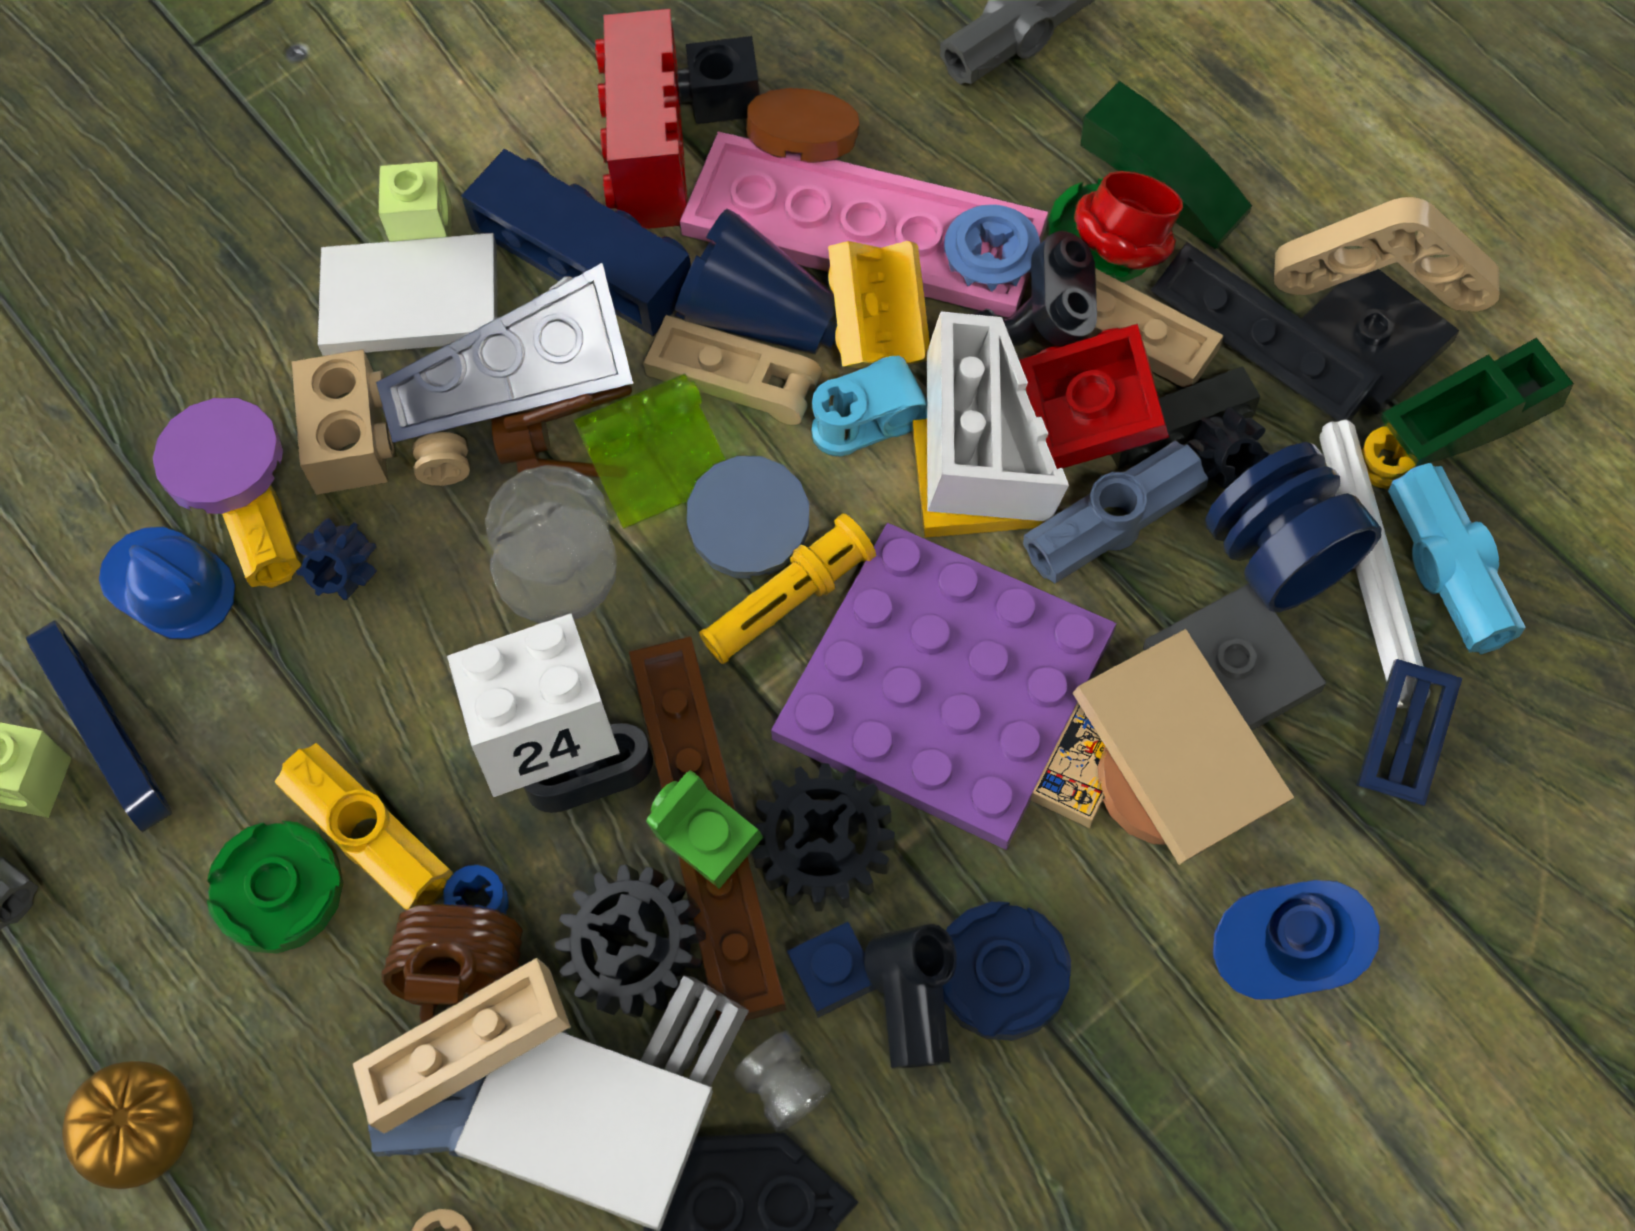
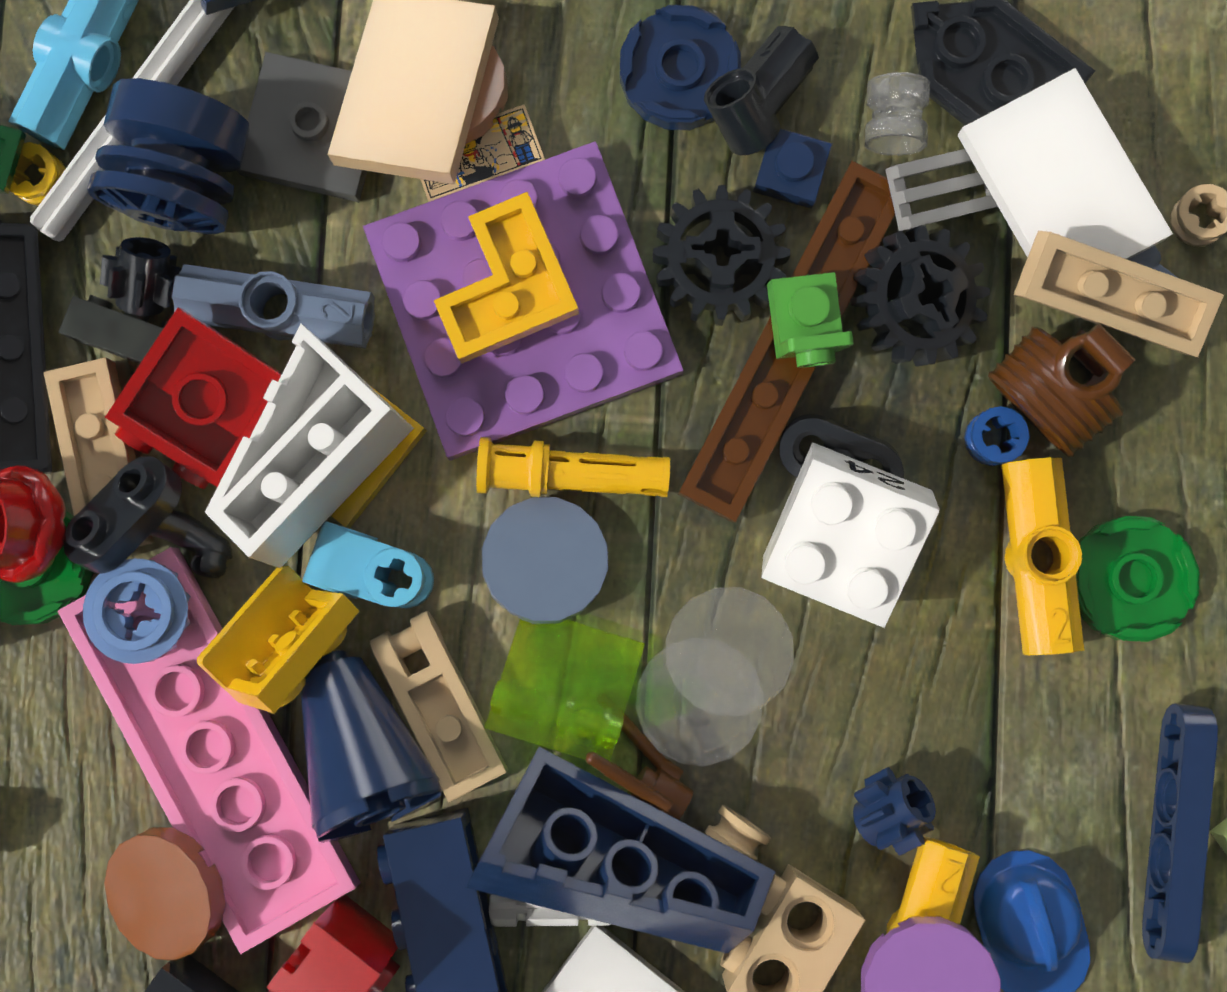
camera: 140 degrees left, 20 degrees up
none -> yellow plate [433,191,579,364]

